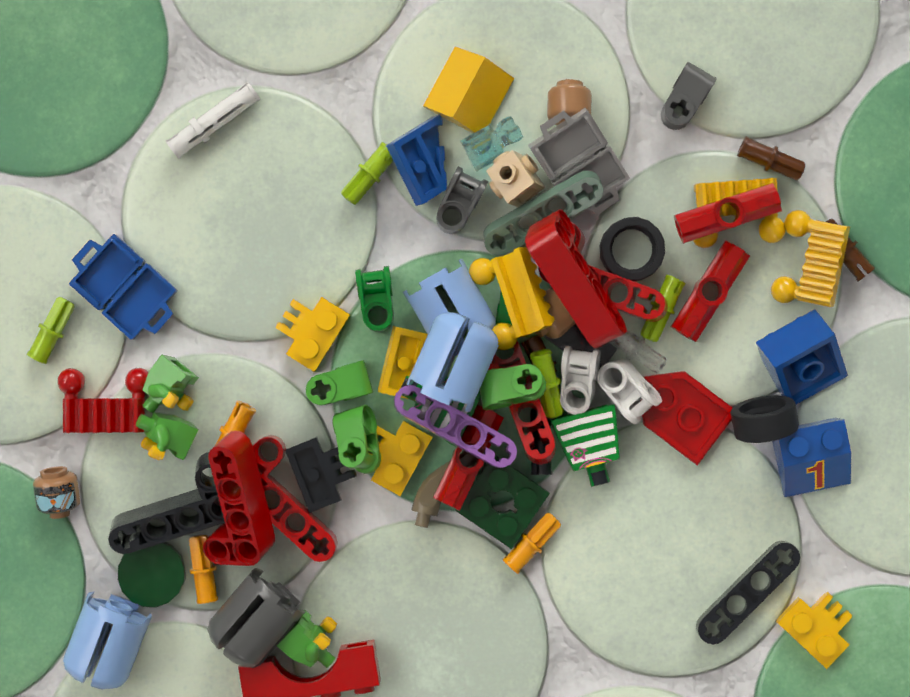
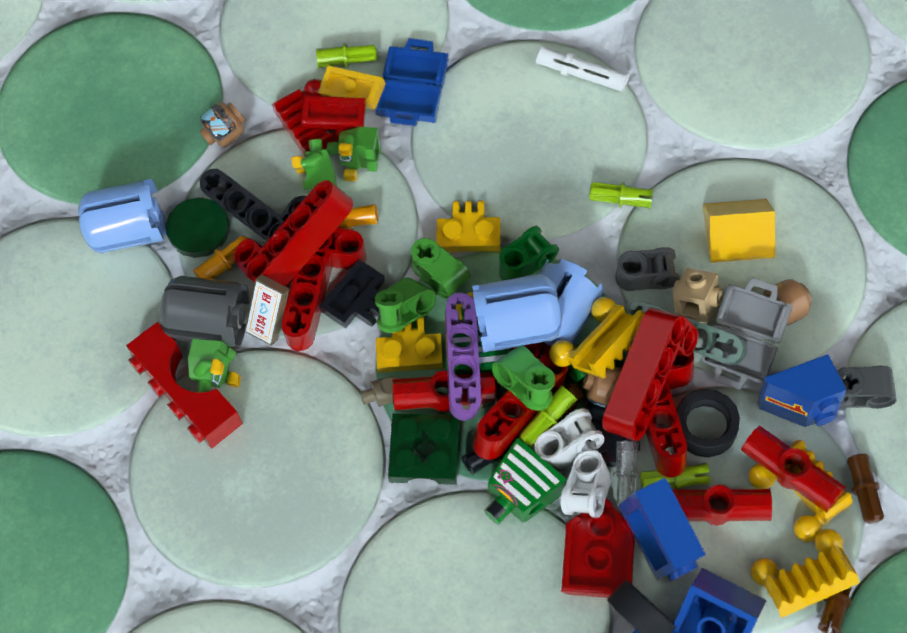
camera: 65 degrees right, 25 degrees down
blue wing [386,115,447,206] -> none
clear light blue plate [460,116,523,172] -> none
light orange axle [502,512,561,574] -> none
none -> tile [244,275,289,346]
none -> red plate [301,96,366,130]
none -> yellow hinge [318,66,386,110]
none -> blue window [618,477,706,582]
none -> blue slope [757,354,846,427]

